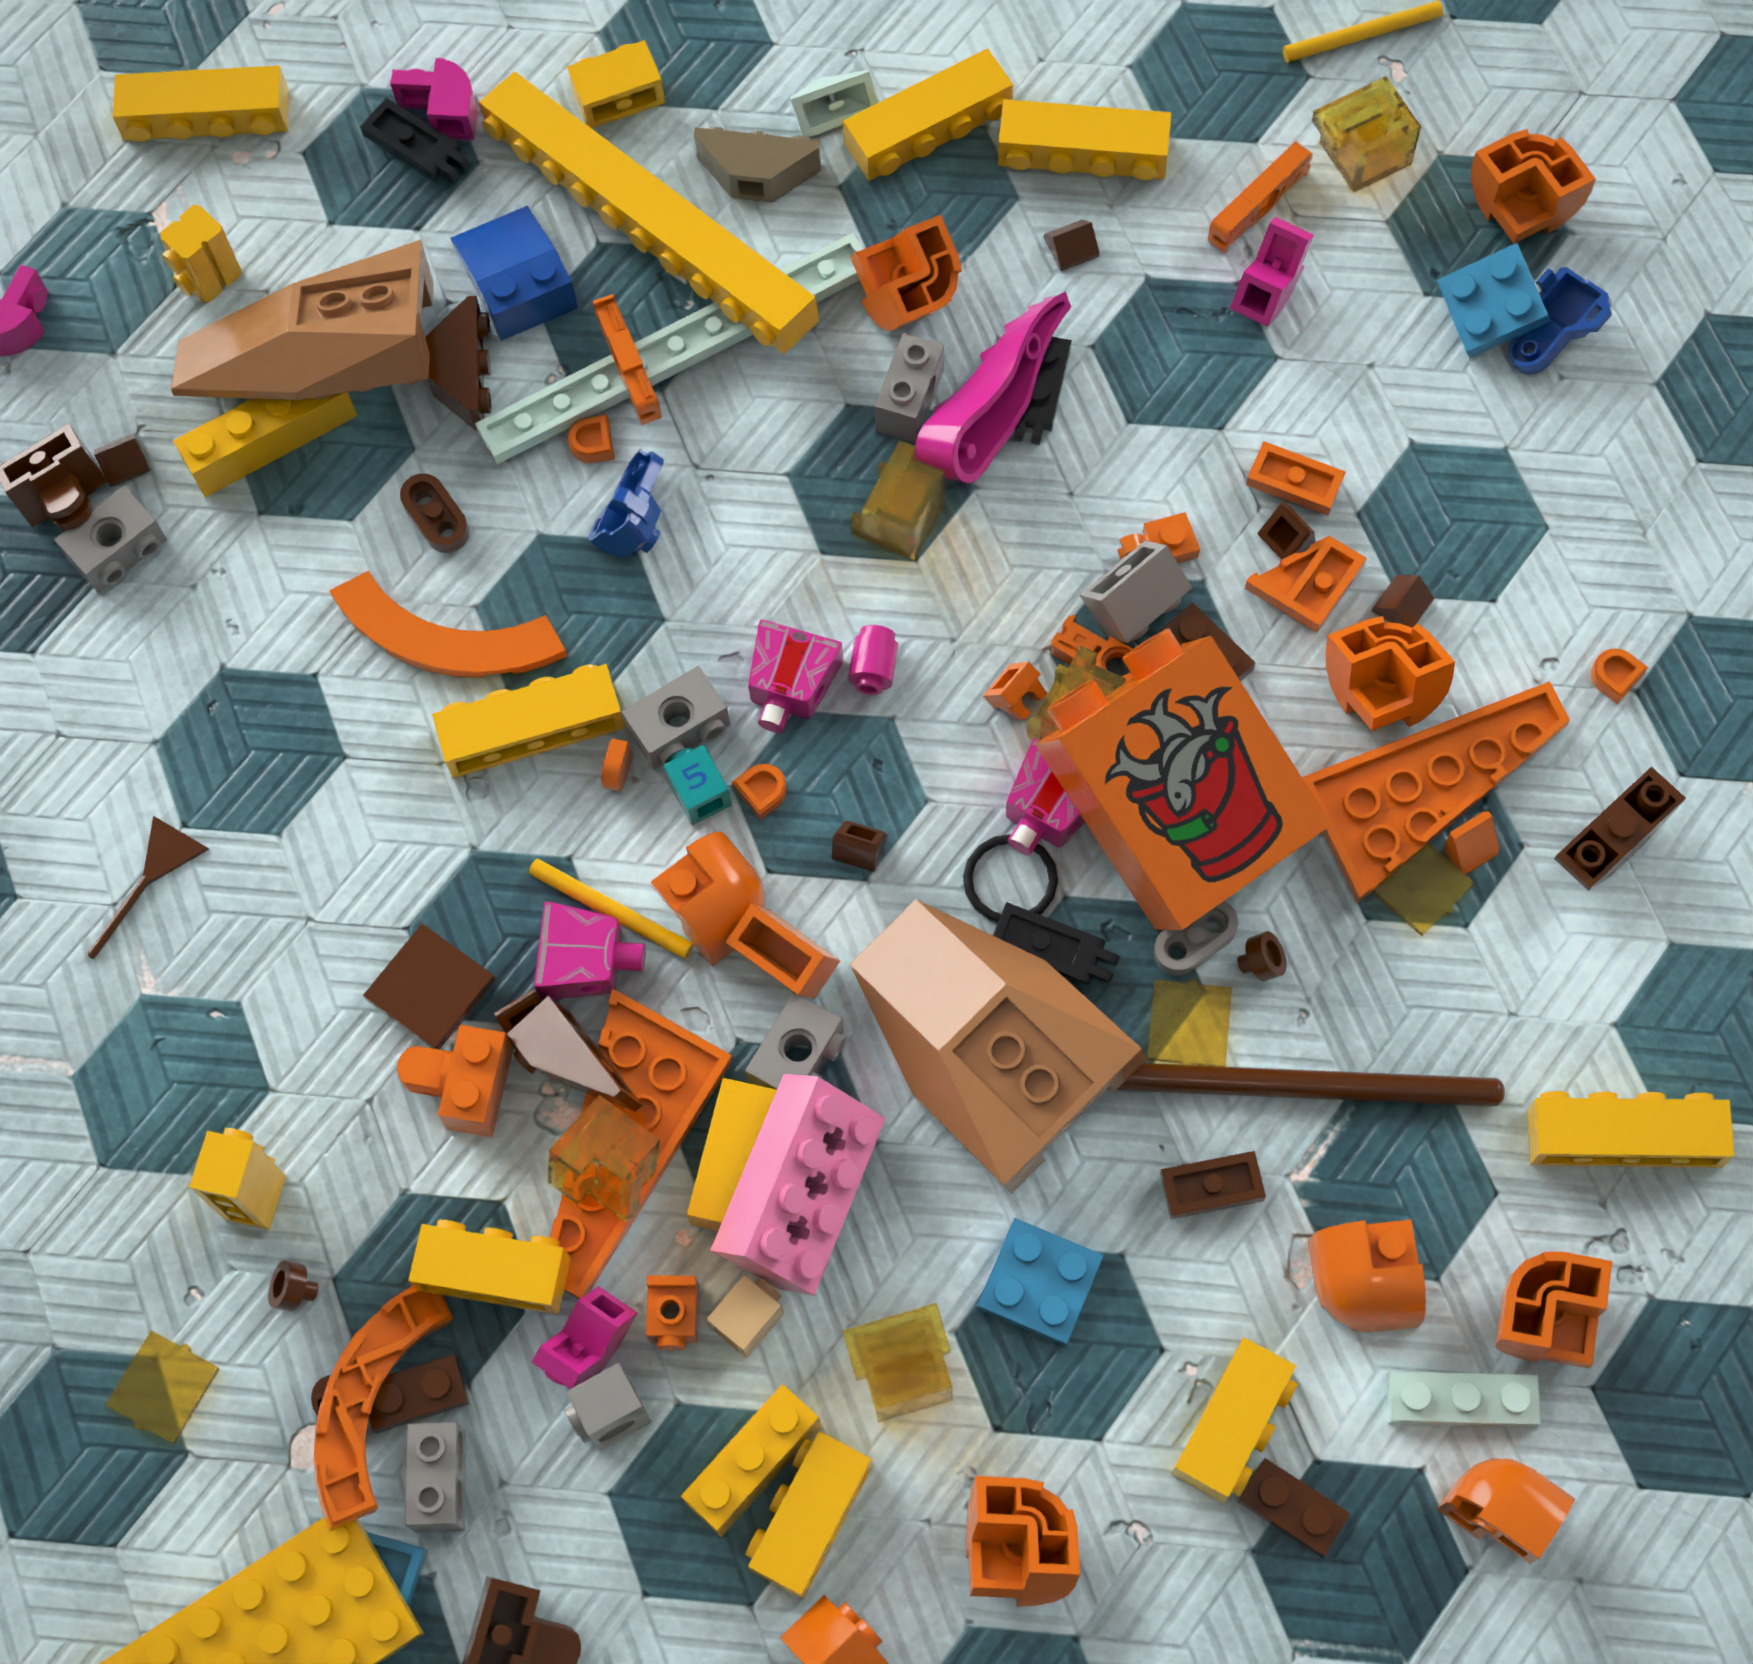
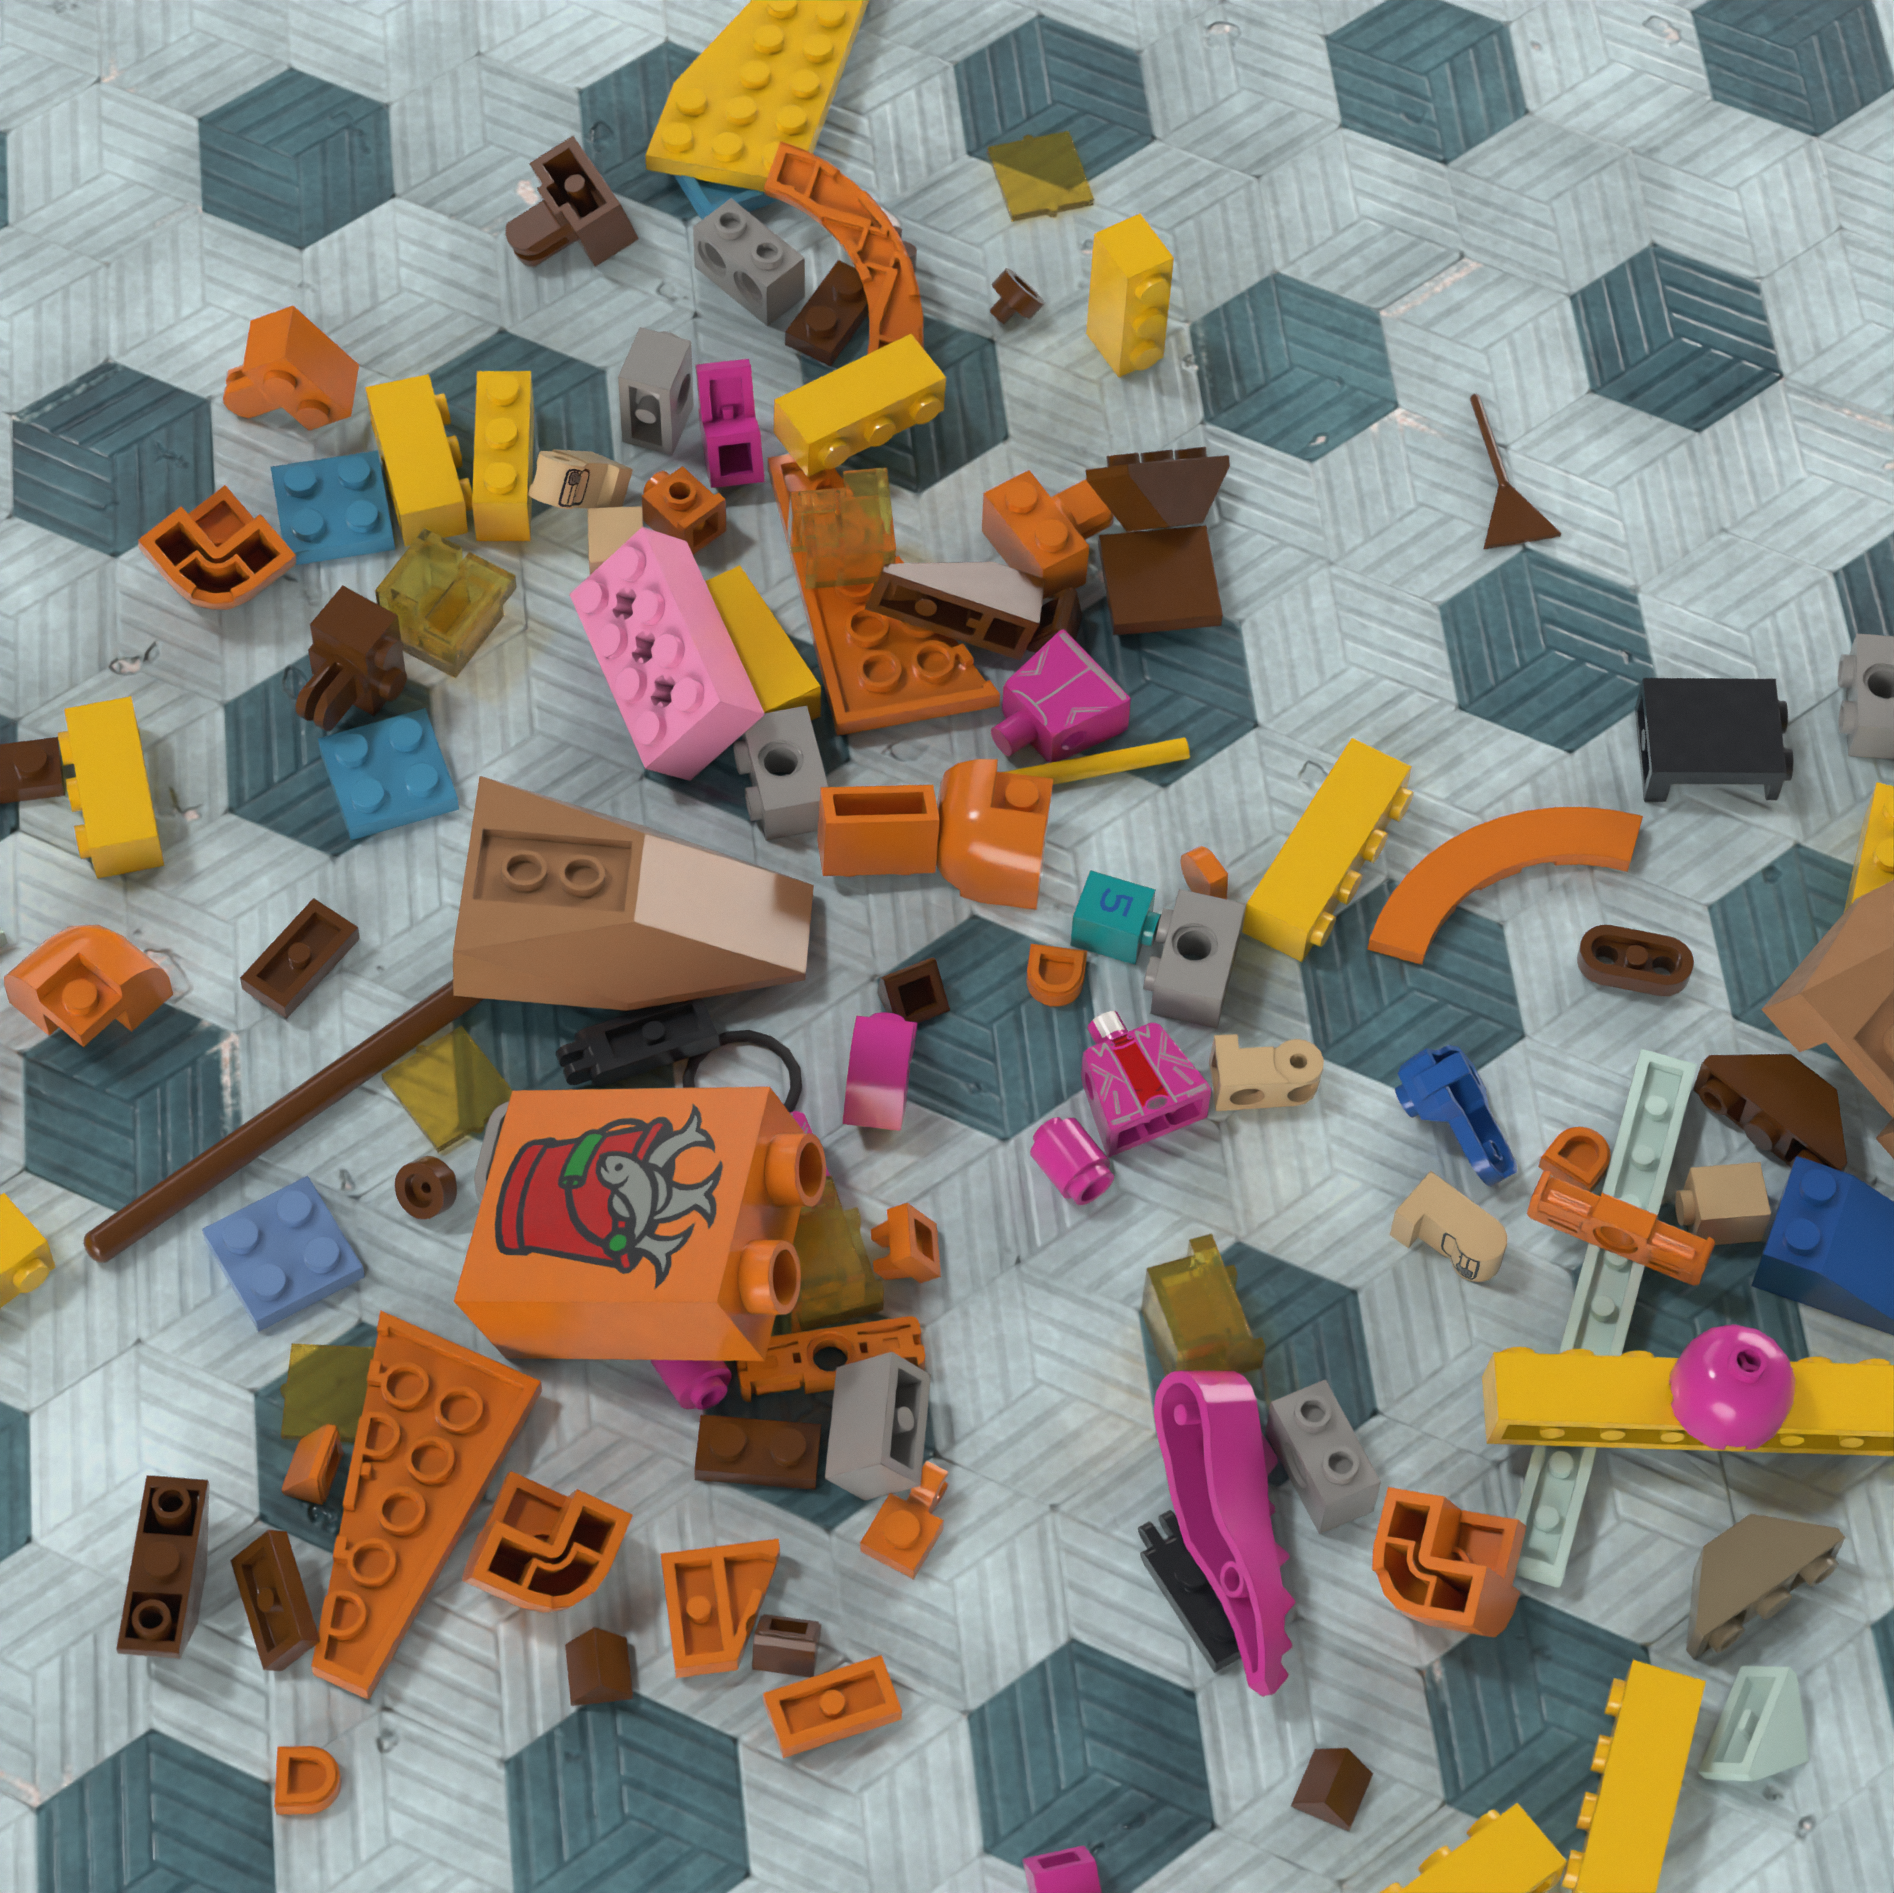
camera: 130 degrees right, 10 degrees down
none -> medium blue plate [202,1175,365,1332]
none -> reddish brown plate [230,1530,320,1671]
none -> dark azure plate [270,450,395,565]
none -> reddish brown brick [295,585,407,732]
none -> tan leg [528,450,633,509]
none -> dark pink brick [843,1012,917,1131]
none -> reddish brown slope [1085,447,1230,532]
none -> tan leg [1209,1034,1324,1111]
none -> tan leg [1390,1171,1507,1282]
none -> black panel [1635,678,1794,802]
none -> dark pink cylinder [1669,1324,1796,1450]
none -> tan brick [1675,1162,1771,1245]

